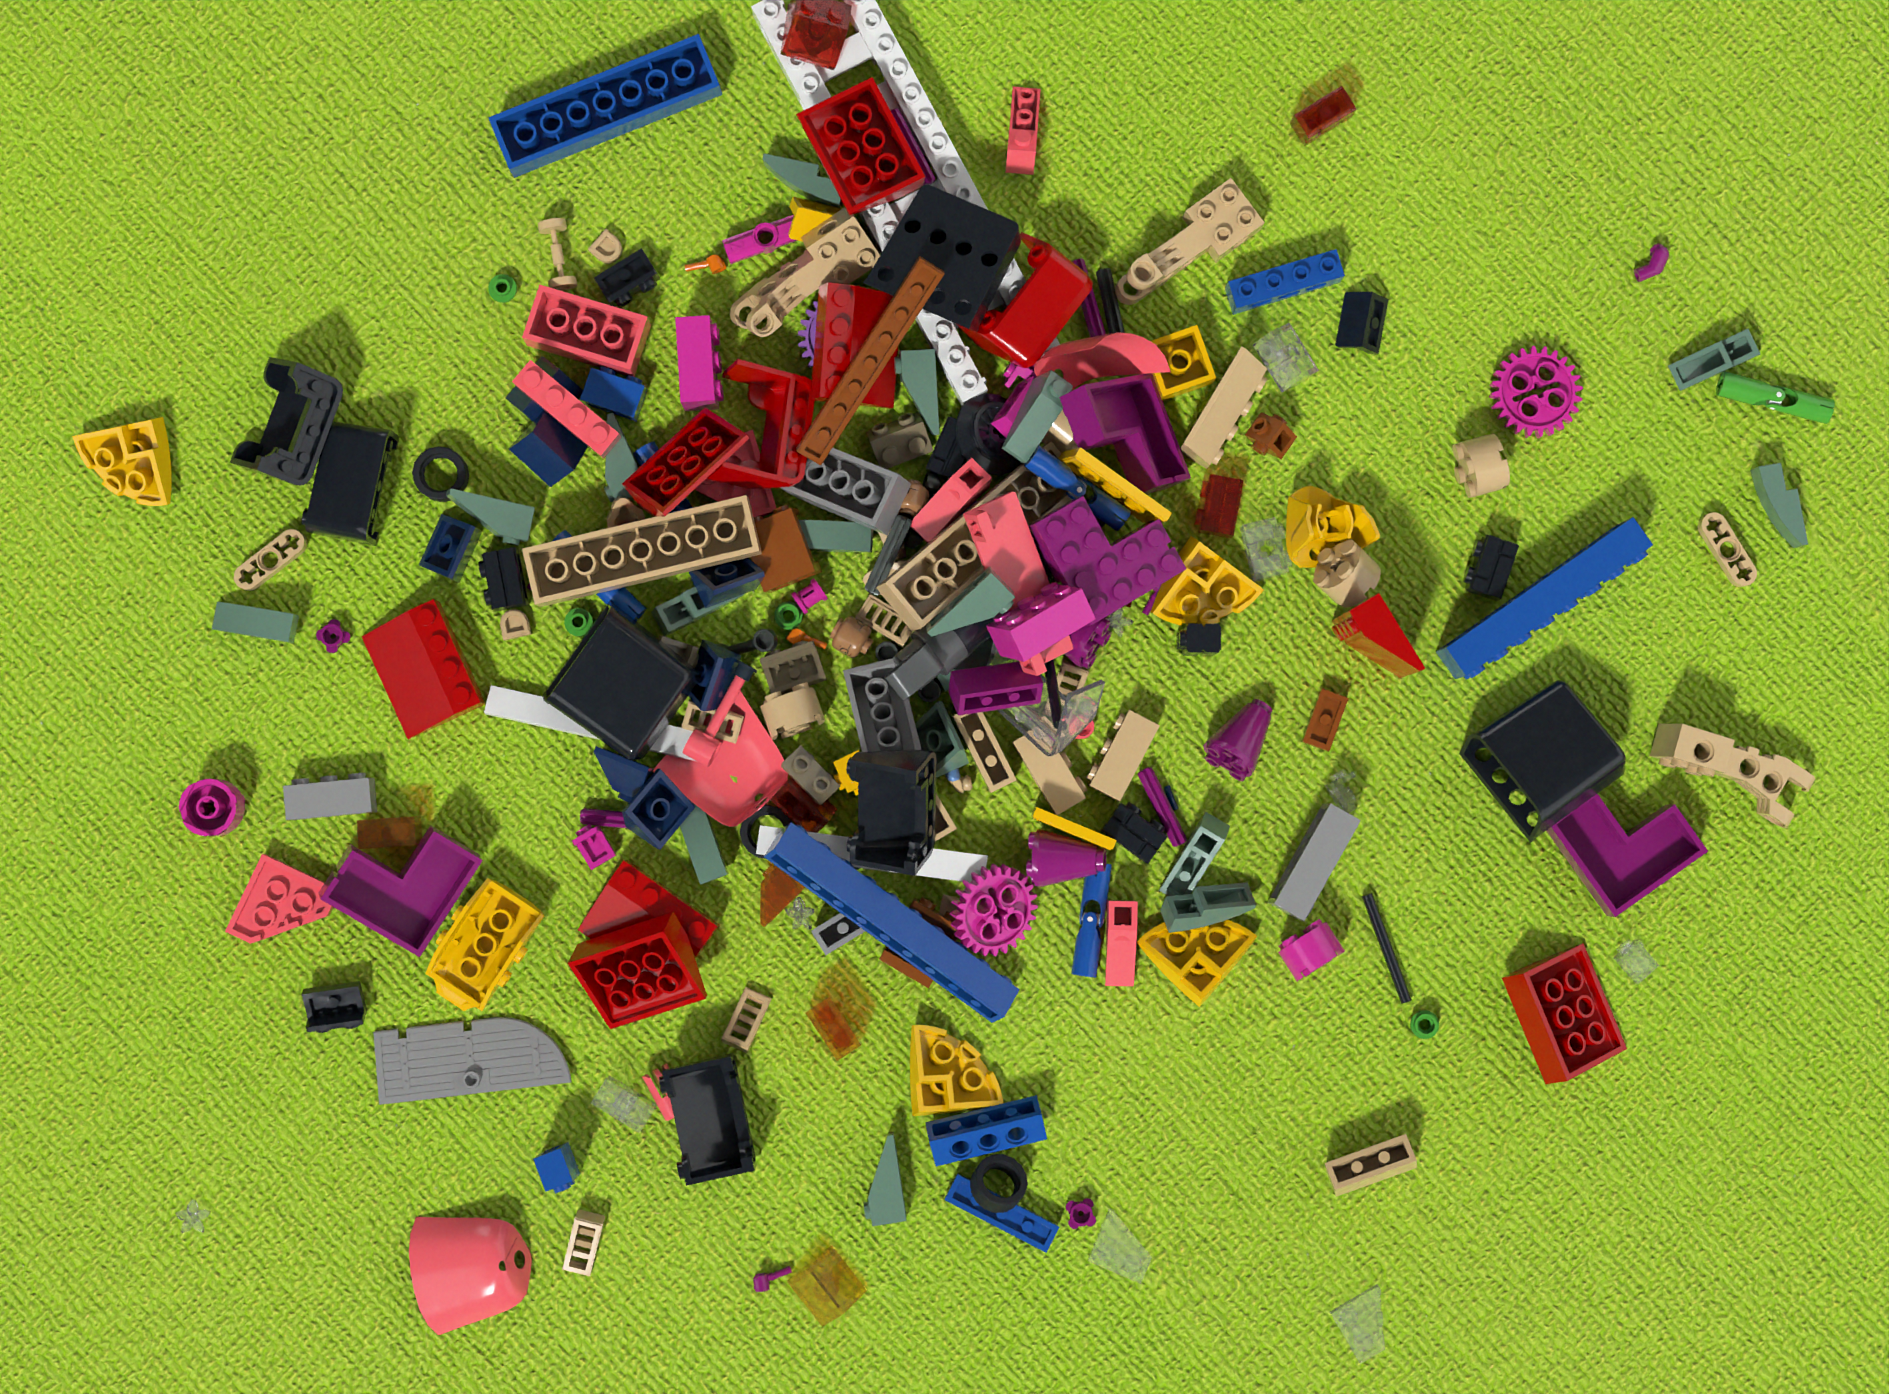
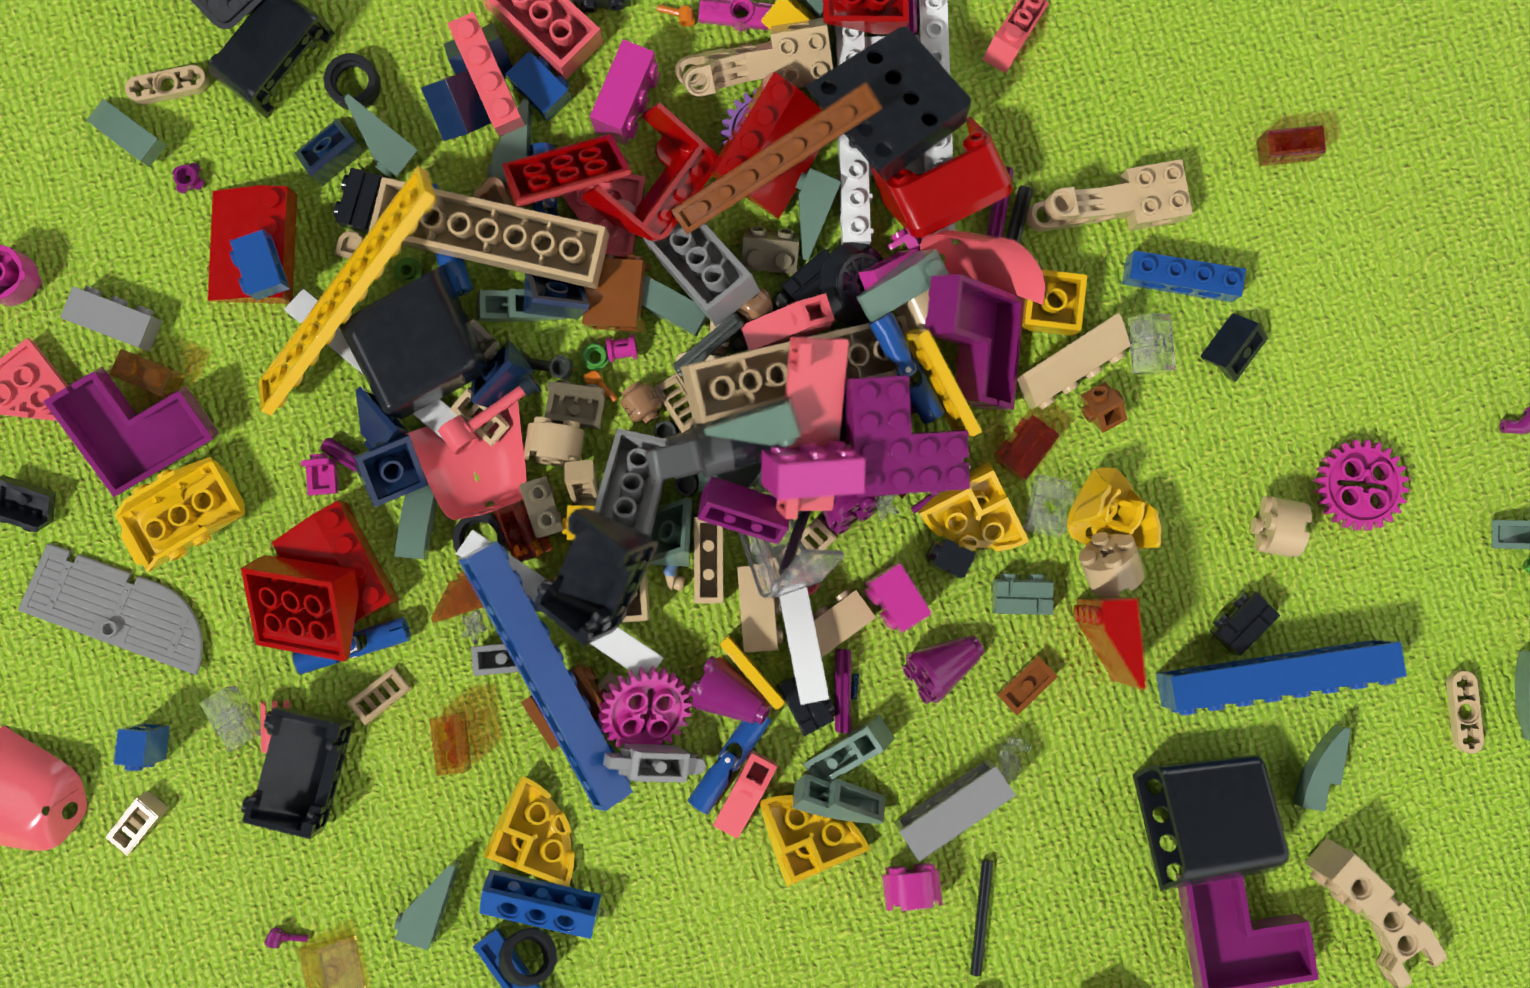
camera: 30 degrees right, 0 degrees up
none -> blue brick [230,229,290,300]
none -> yellow plate [259,166,436,416]
none -> blue piece [293,617,411,674]
none -> tan slope [565,460,599,506]
none -> light grey hinge [603,744,706,782]
none -> white slope [777,581,829,705]
none -> dark pink brick [864,564,932,633]
none -> sand green brick [992,574,1054,615]
none -> sand green slope [1293,725,1351,812]

